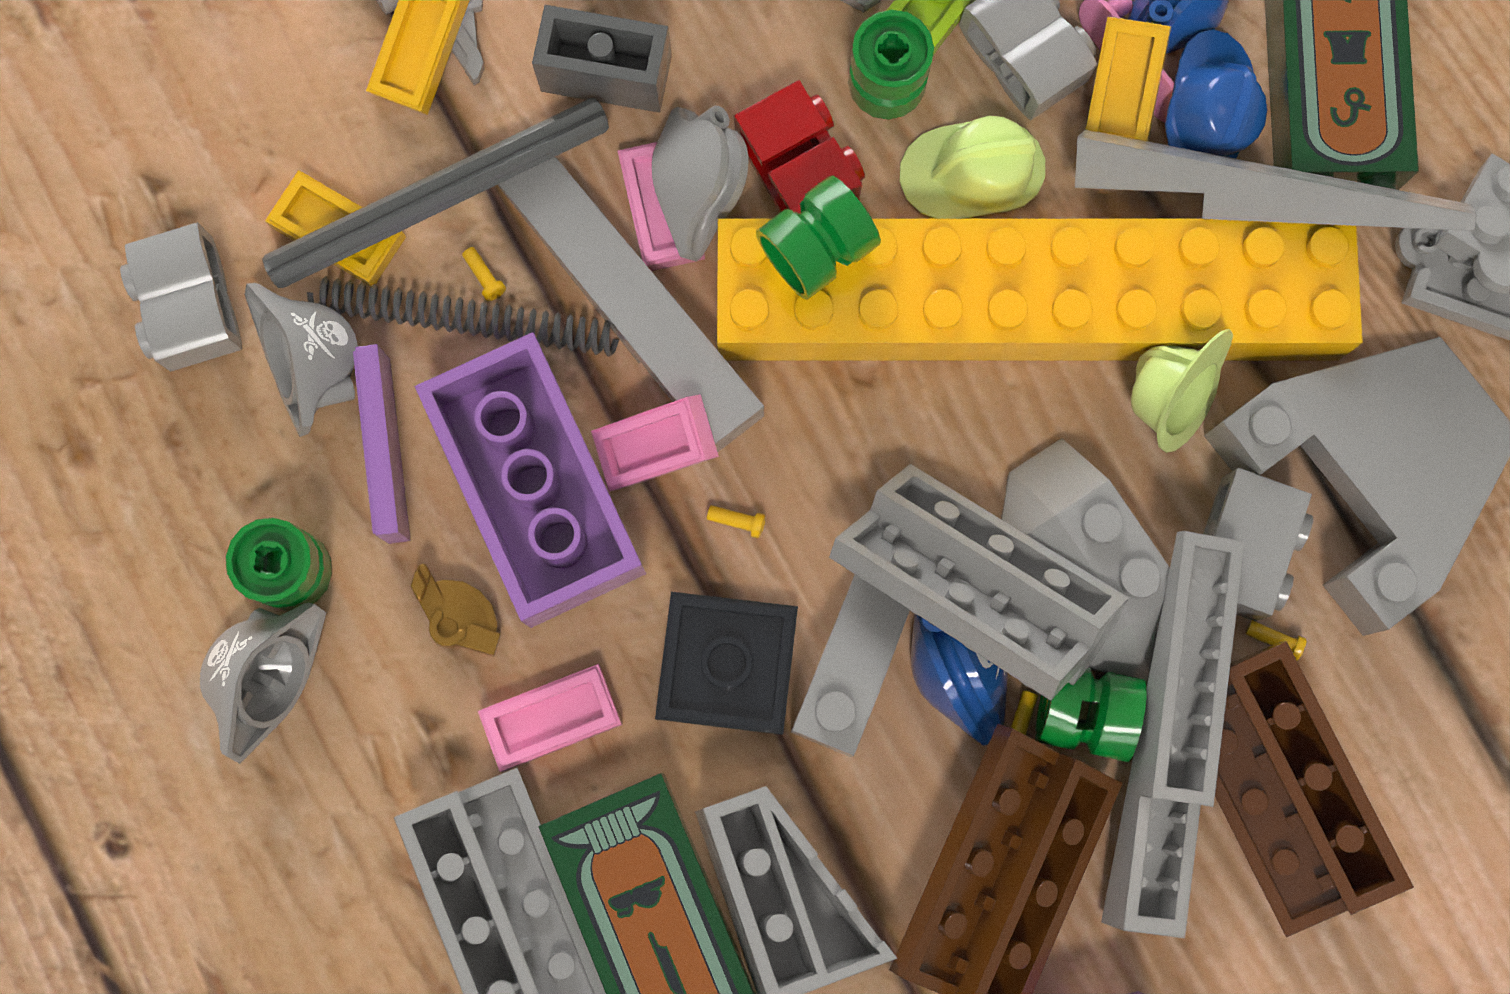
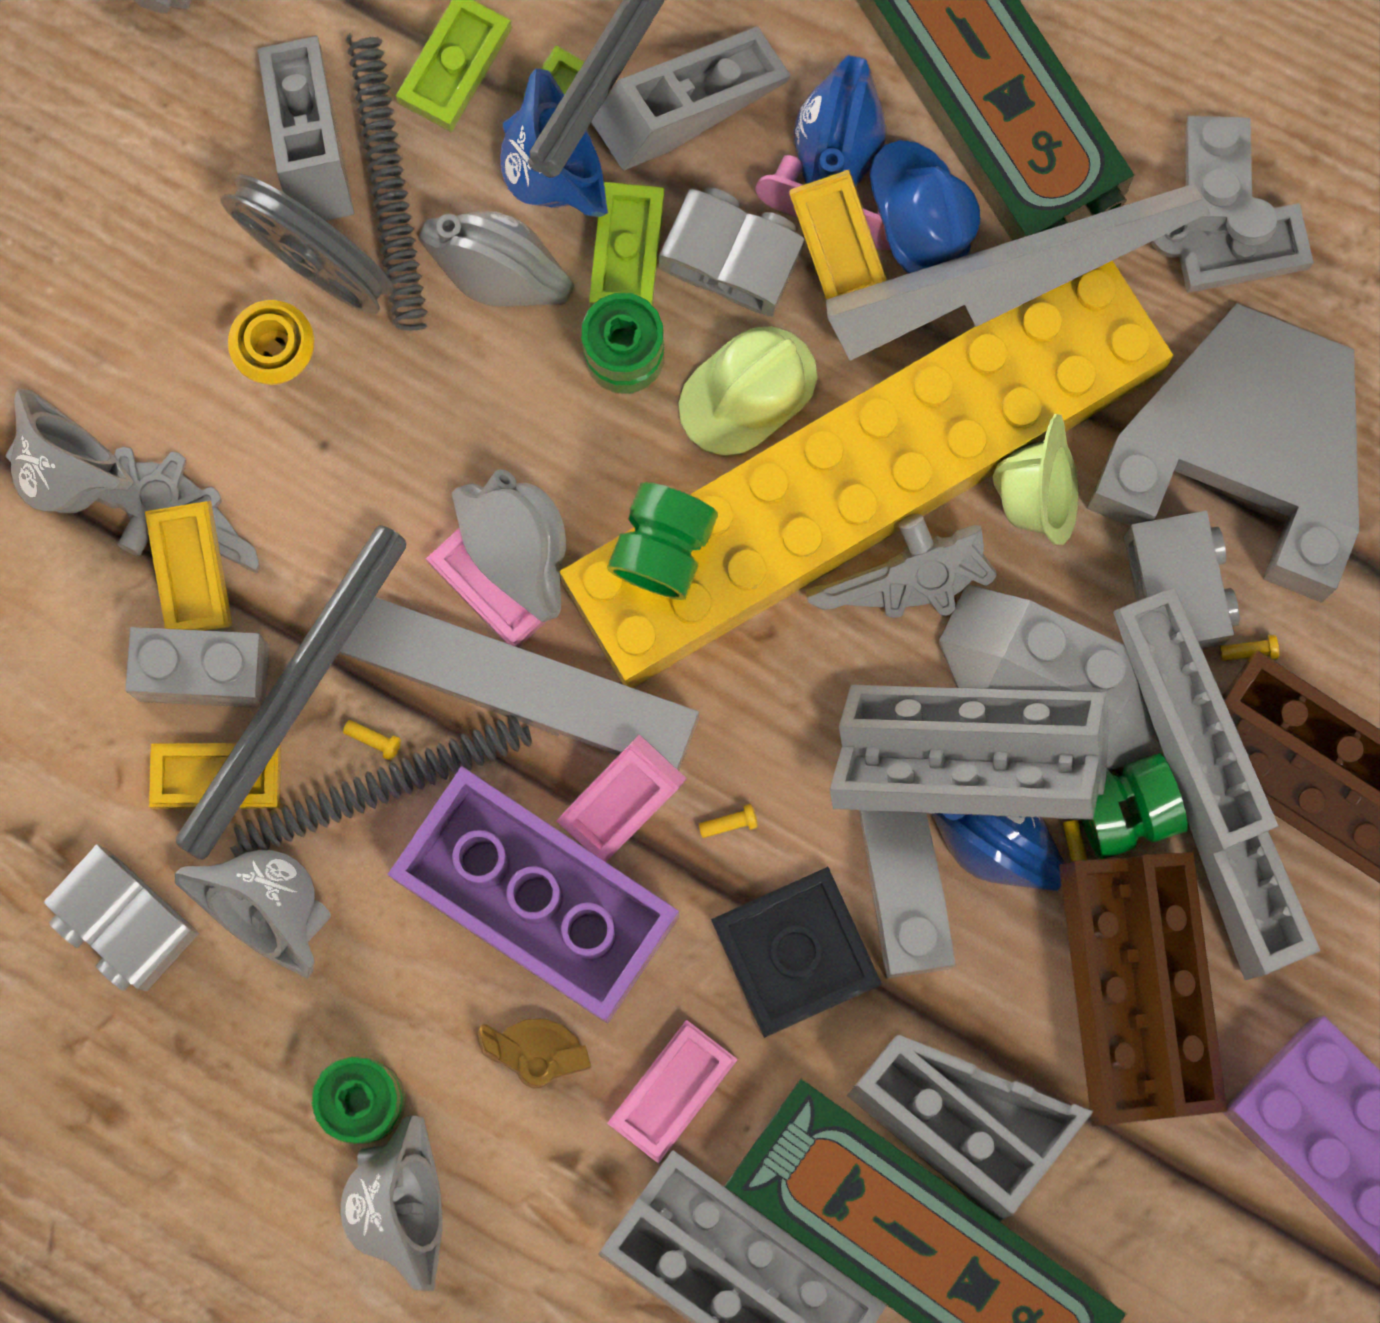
camera: 30 degrees left, 0 degrees up
medium lavender tile [353,344,411,544] -> none
dark grey brick [532,5,672,113] -> none
red piece [734,80,865,214] -> none
none -> light grey brick [125,627,270,708]
none -> light grey piece [806,514,997,618]

